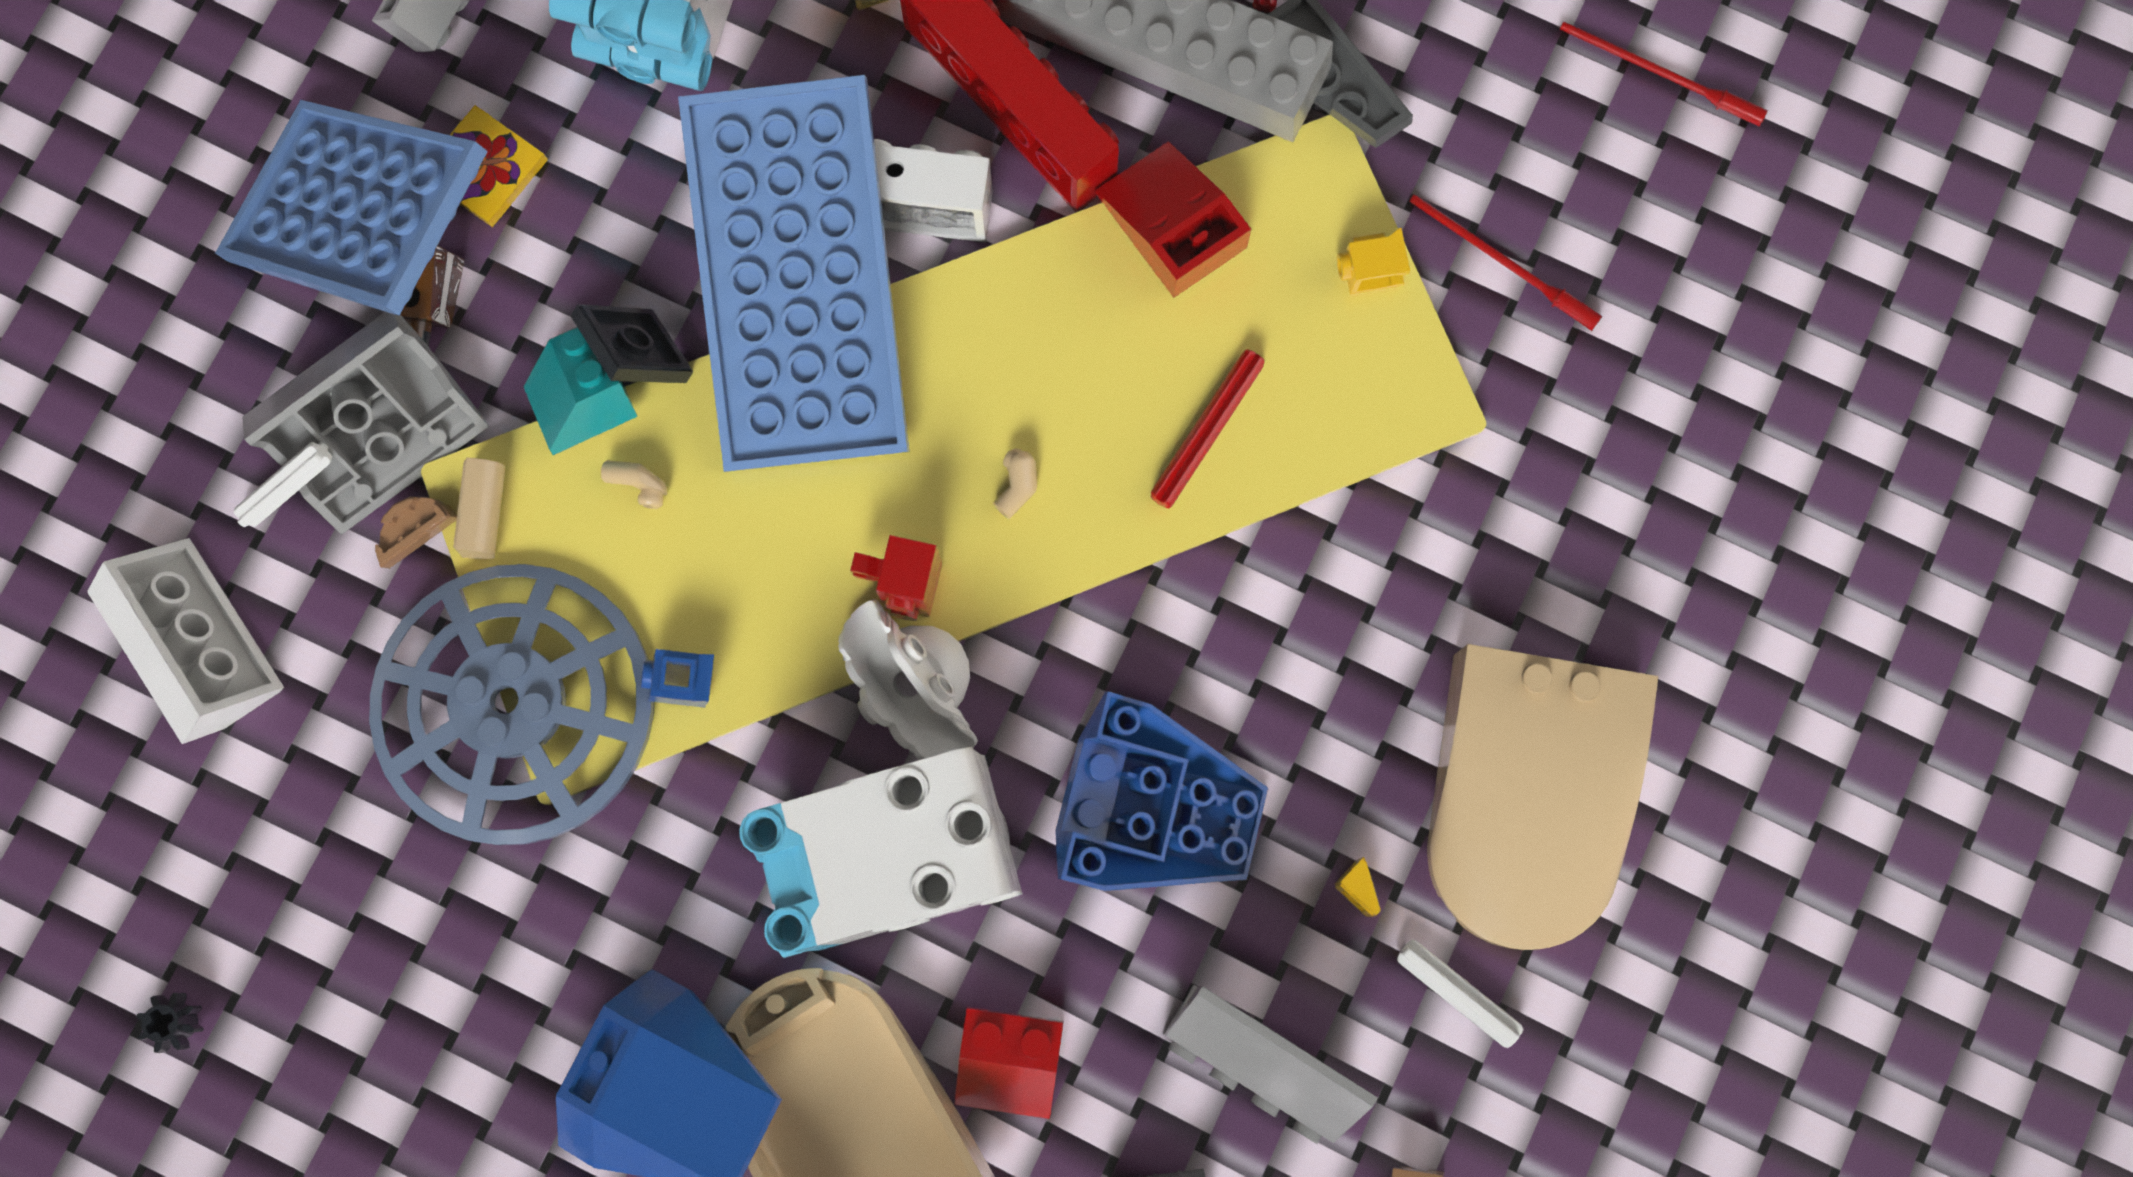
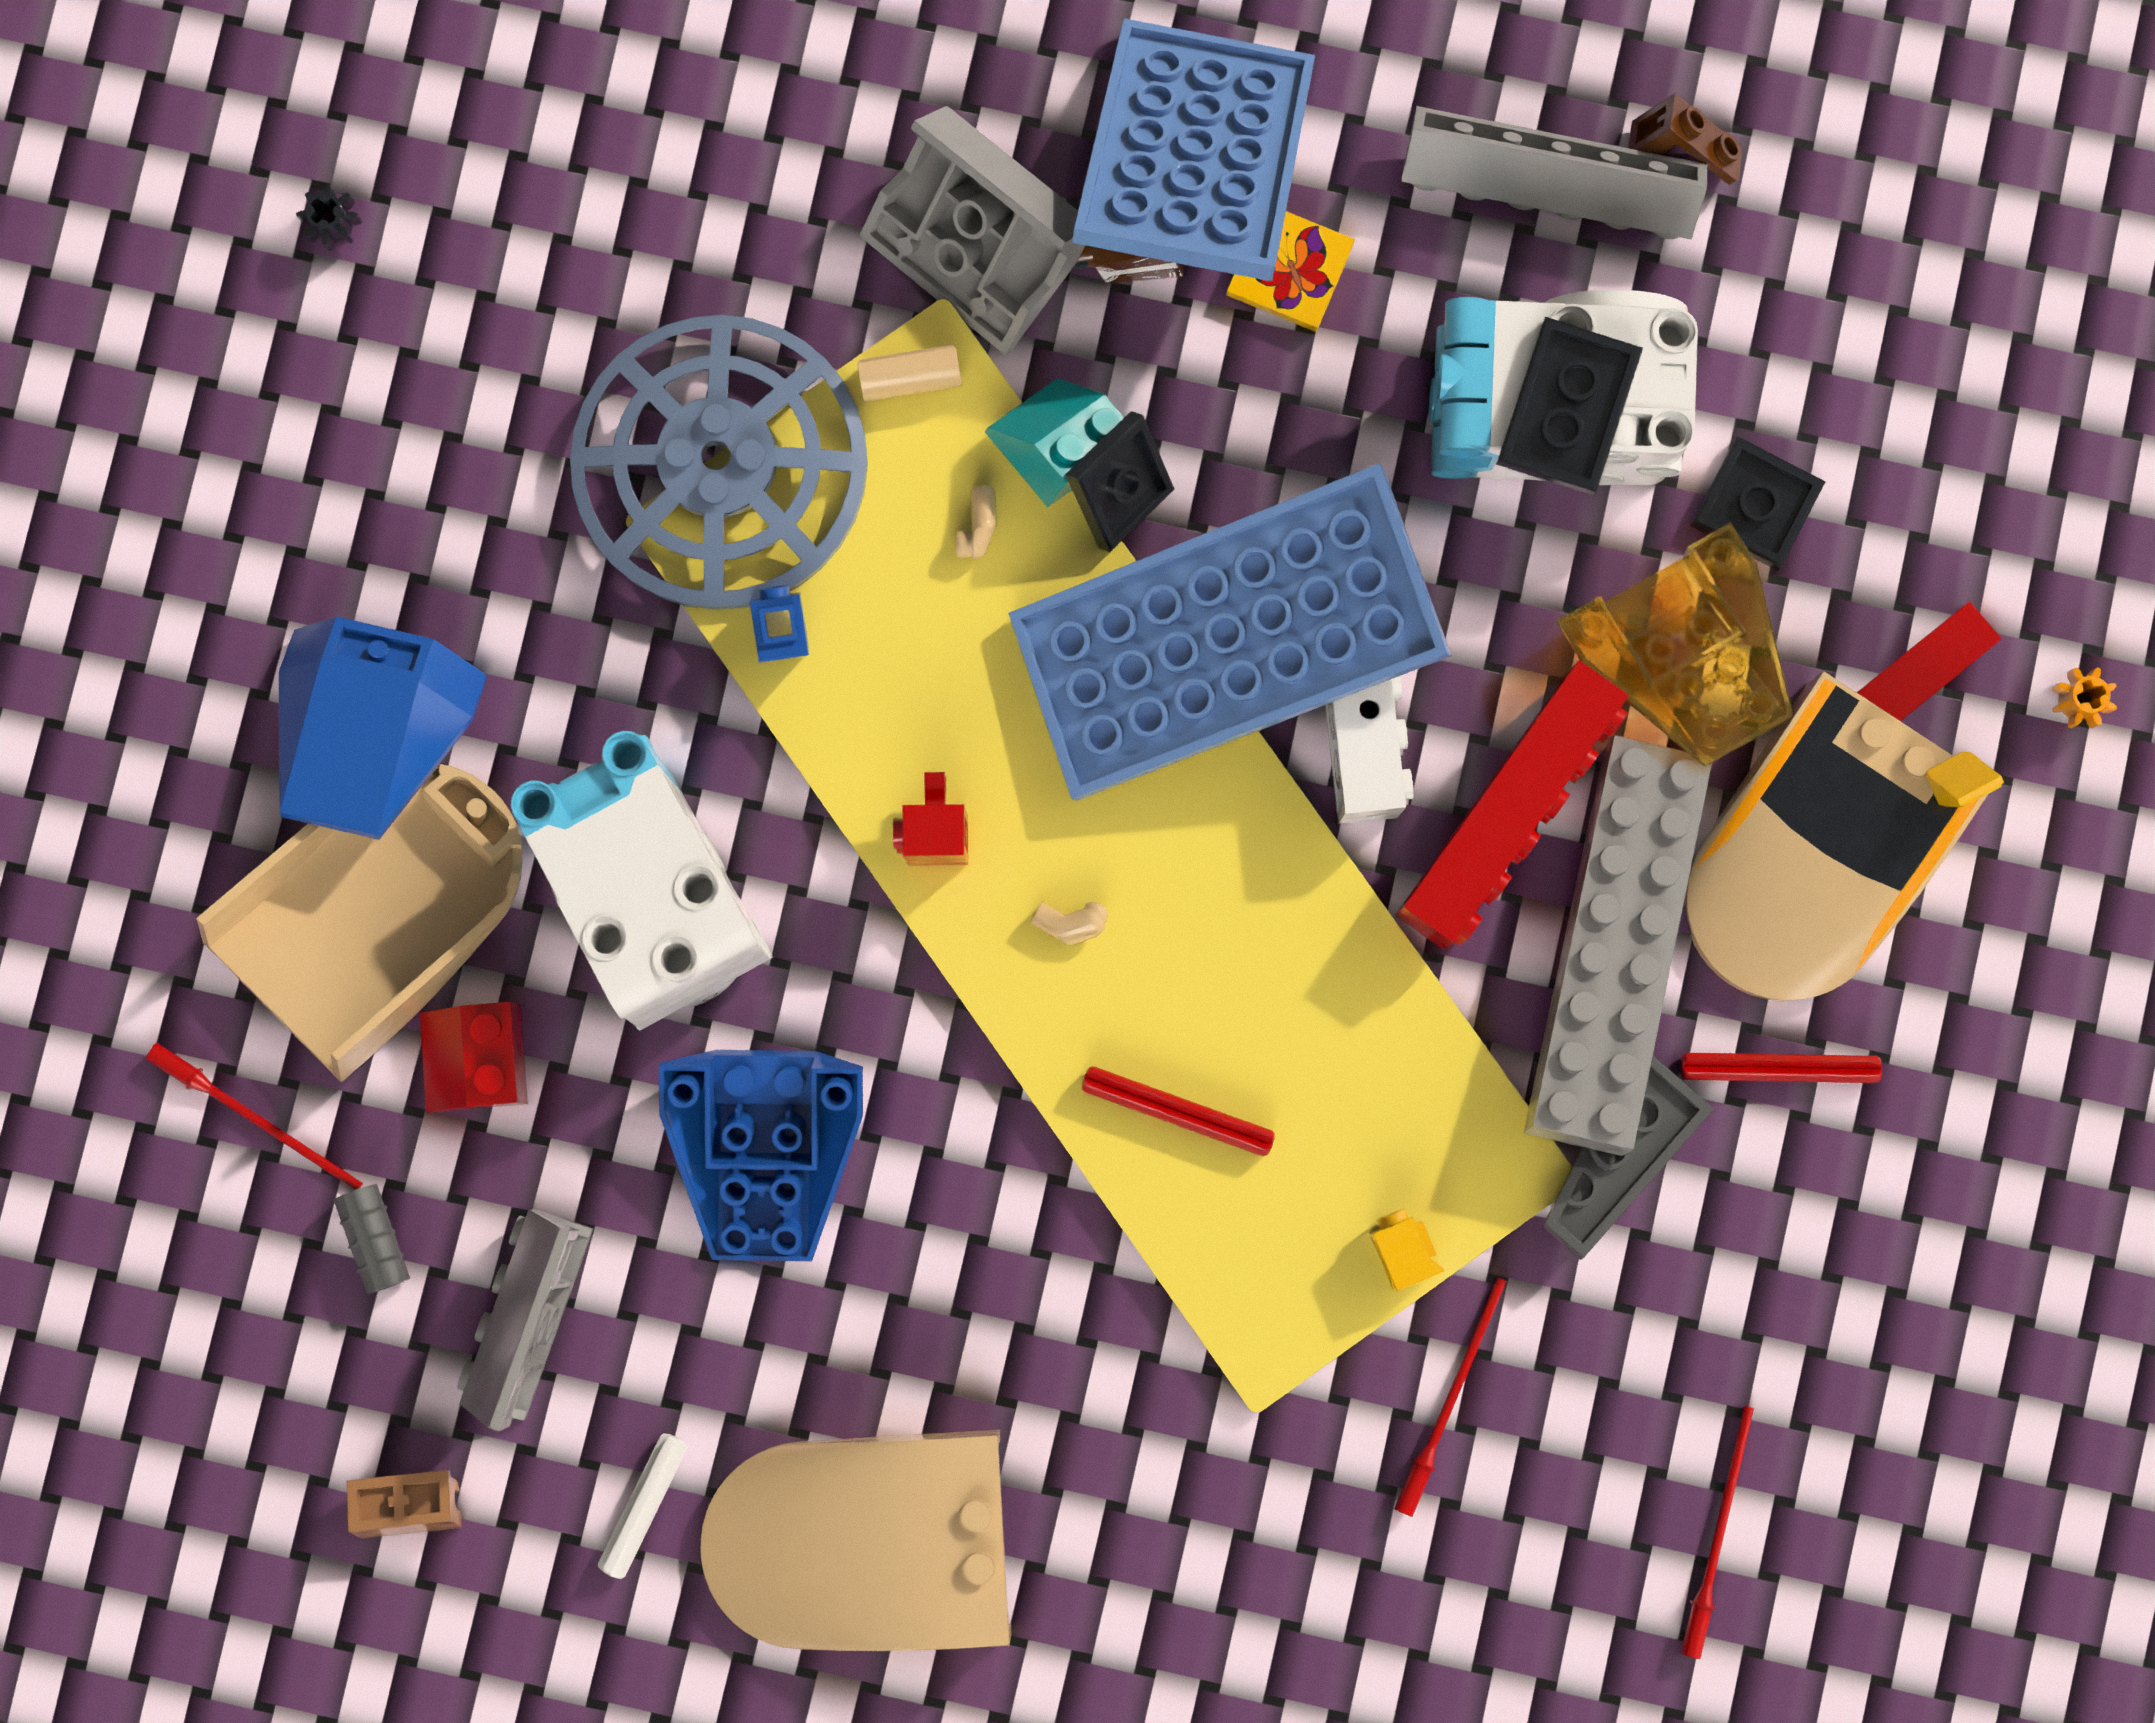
camera: 80 degrees right, 5 degrees up
white slope [87,538,284,744] -> none
white axle [234,442,333,527] -> none
medium nougat tile [375,497,457,569] -> none
white piece [838,599,978,760] -> none
red slope [1095,141,1252,298] -> none
yellow slope [1335,857,1381,917] -> none

